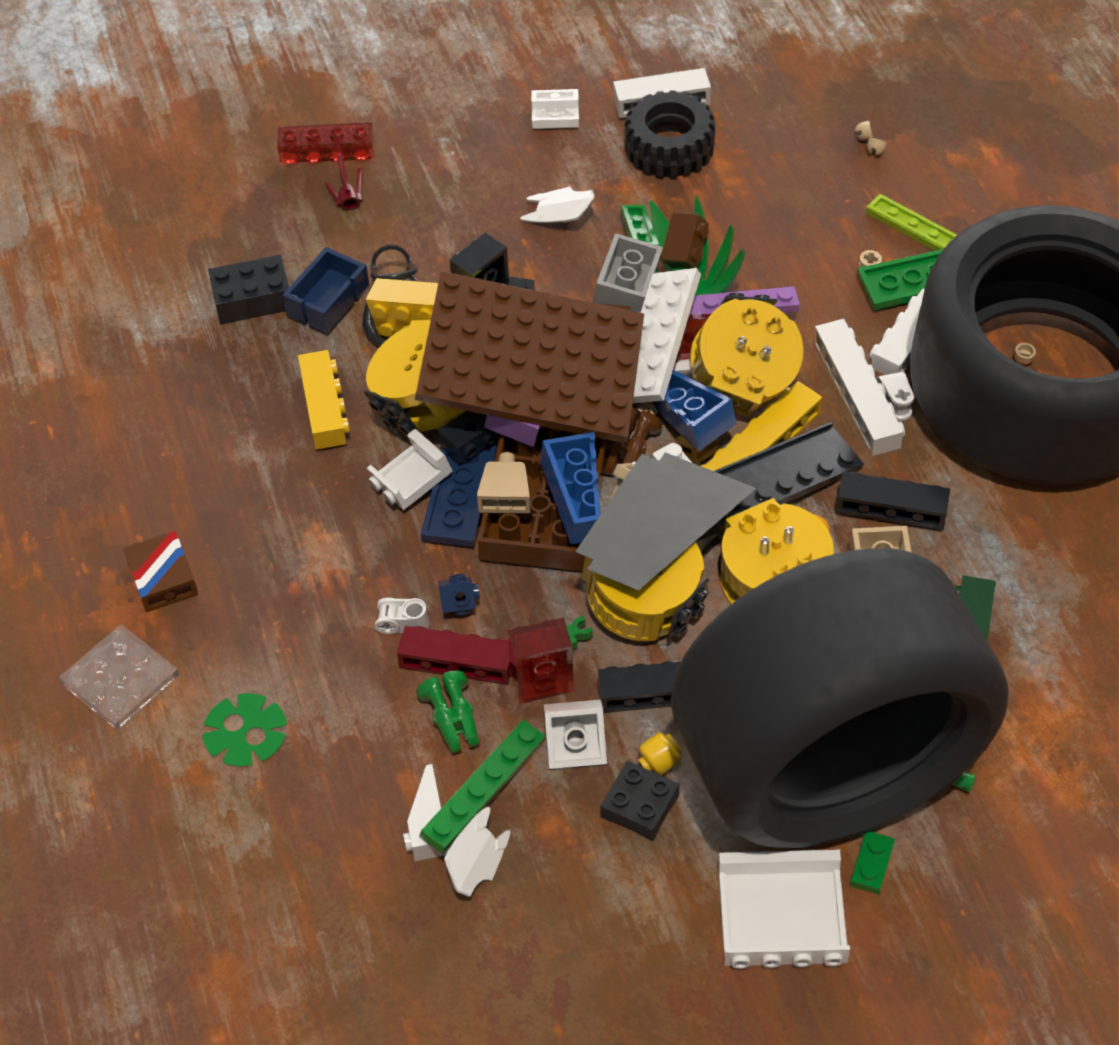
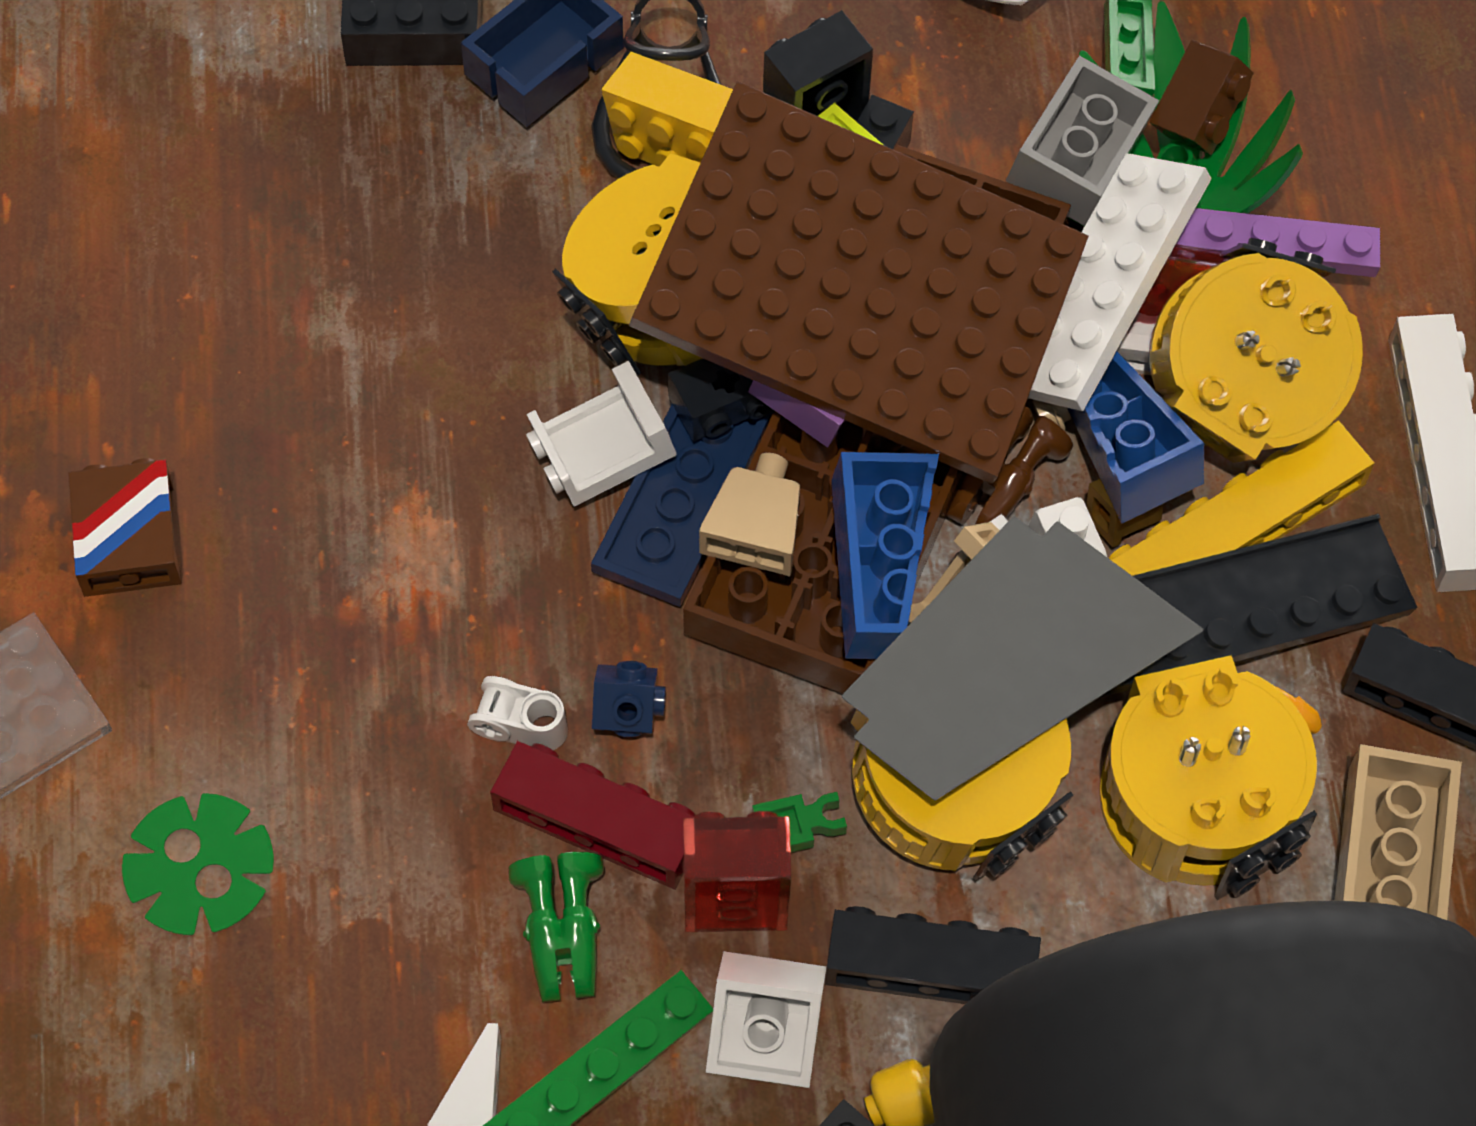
camera: 10 degrees right, 10 degrees up
yellow brick [298,350,350,450] -> none

